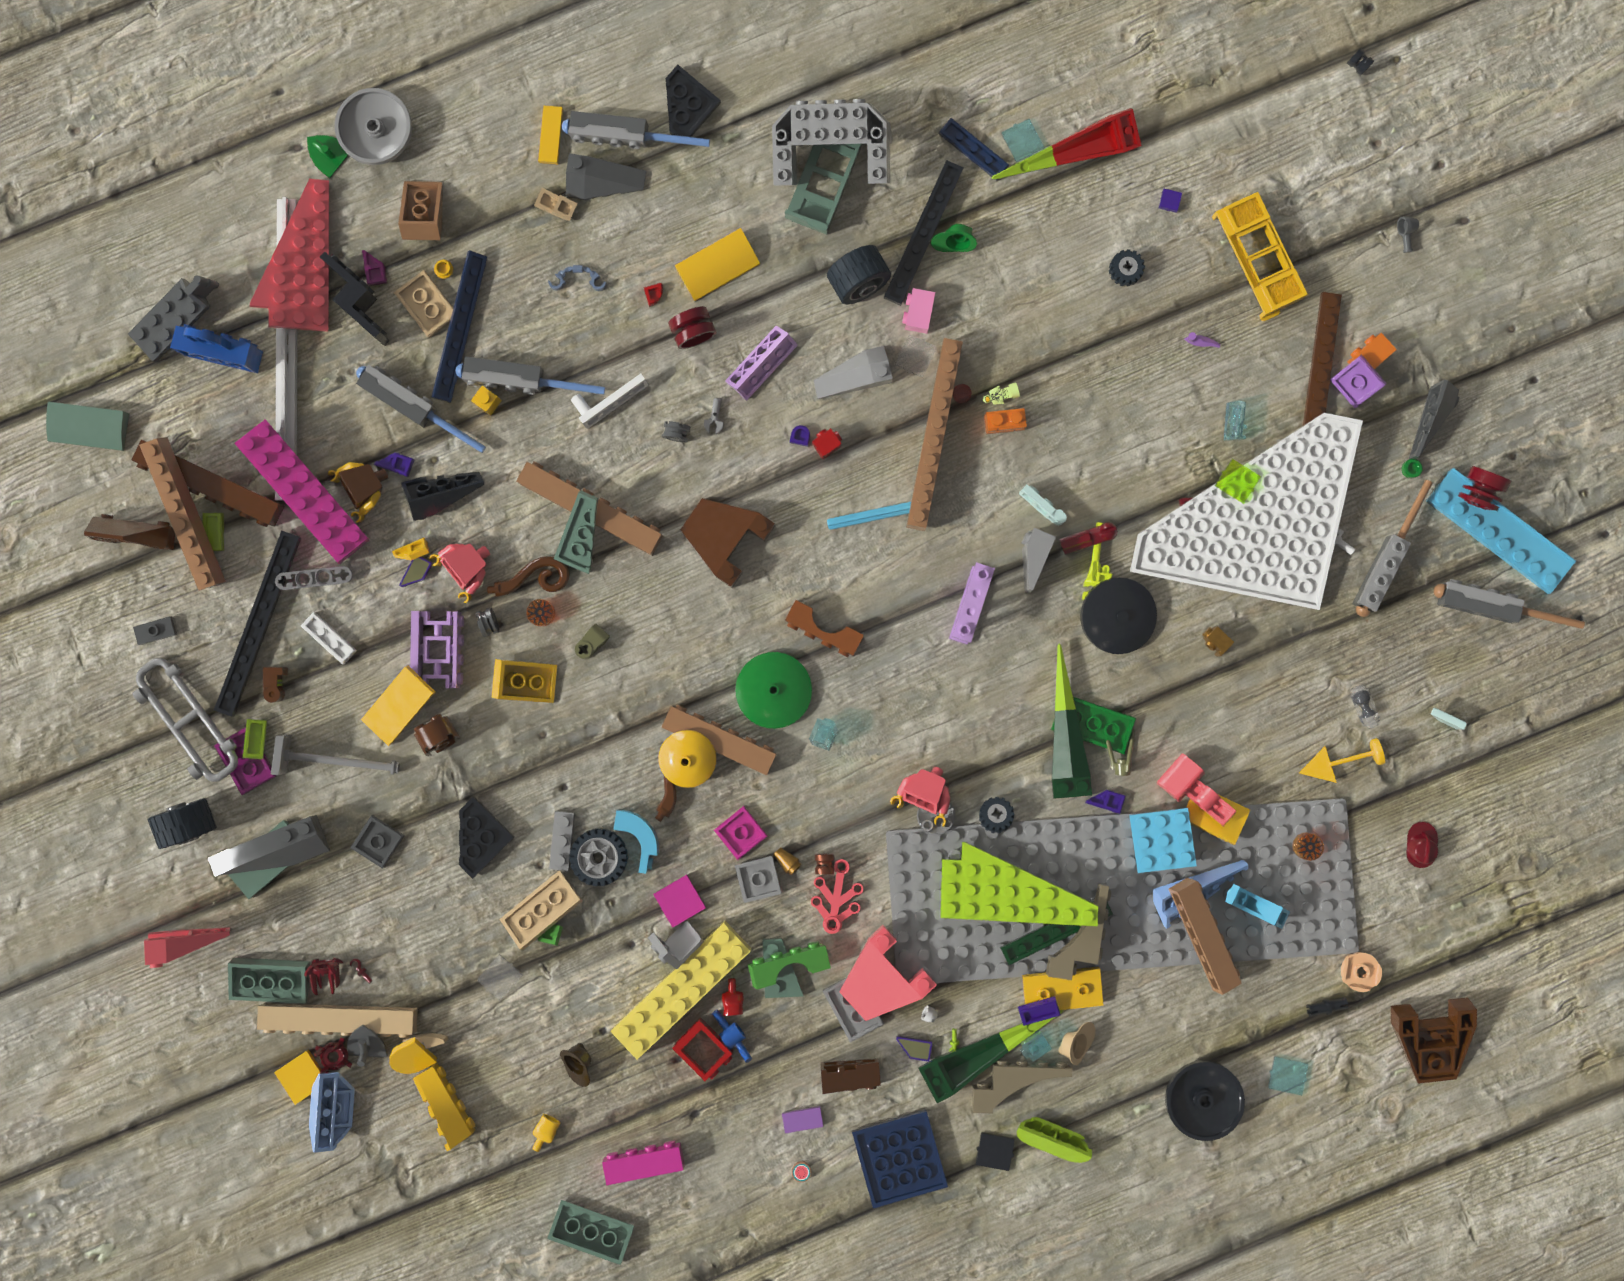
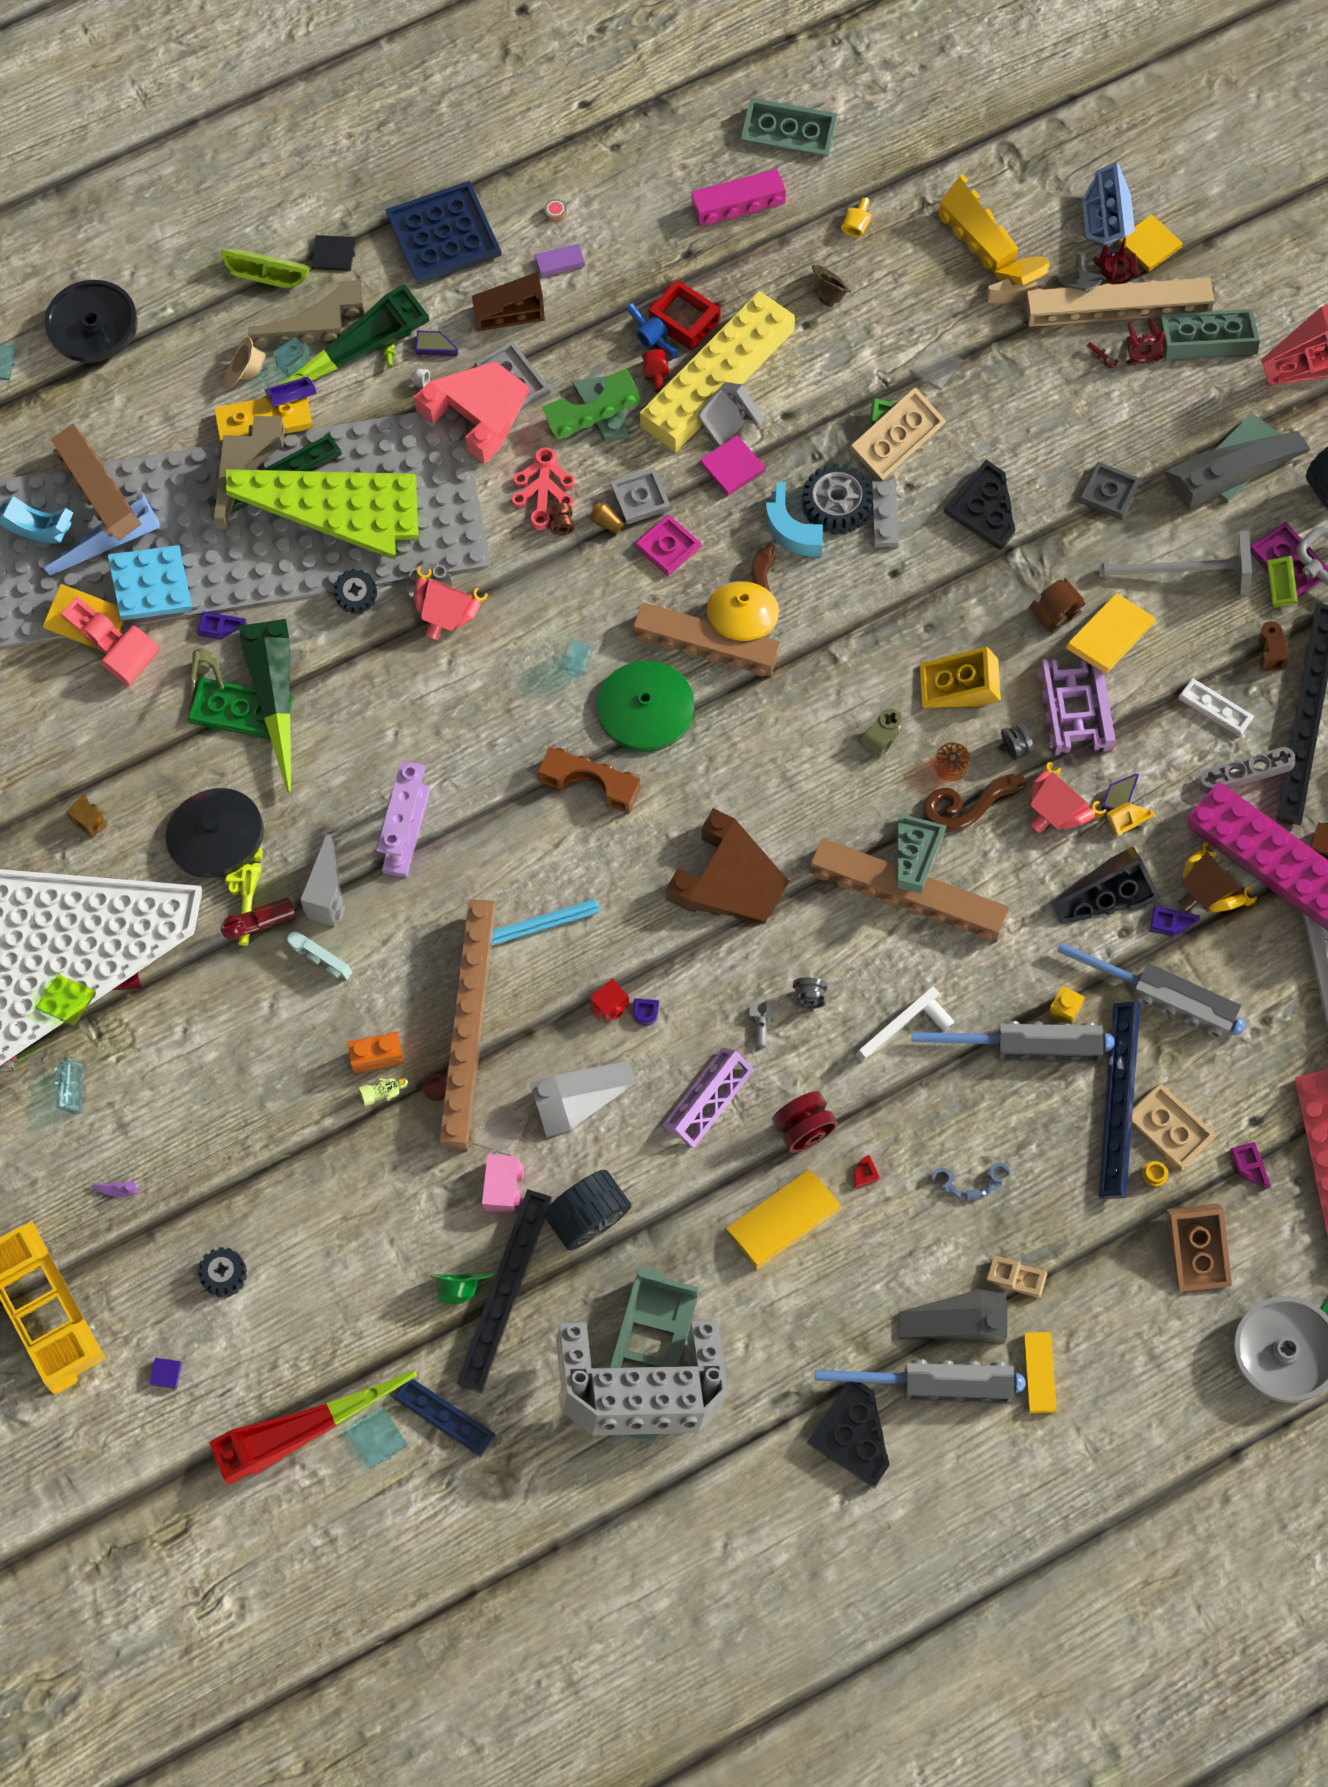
camera: 170 degrees right, 20 degrees down
black bracket [320,252,389,346] -> none

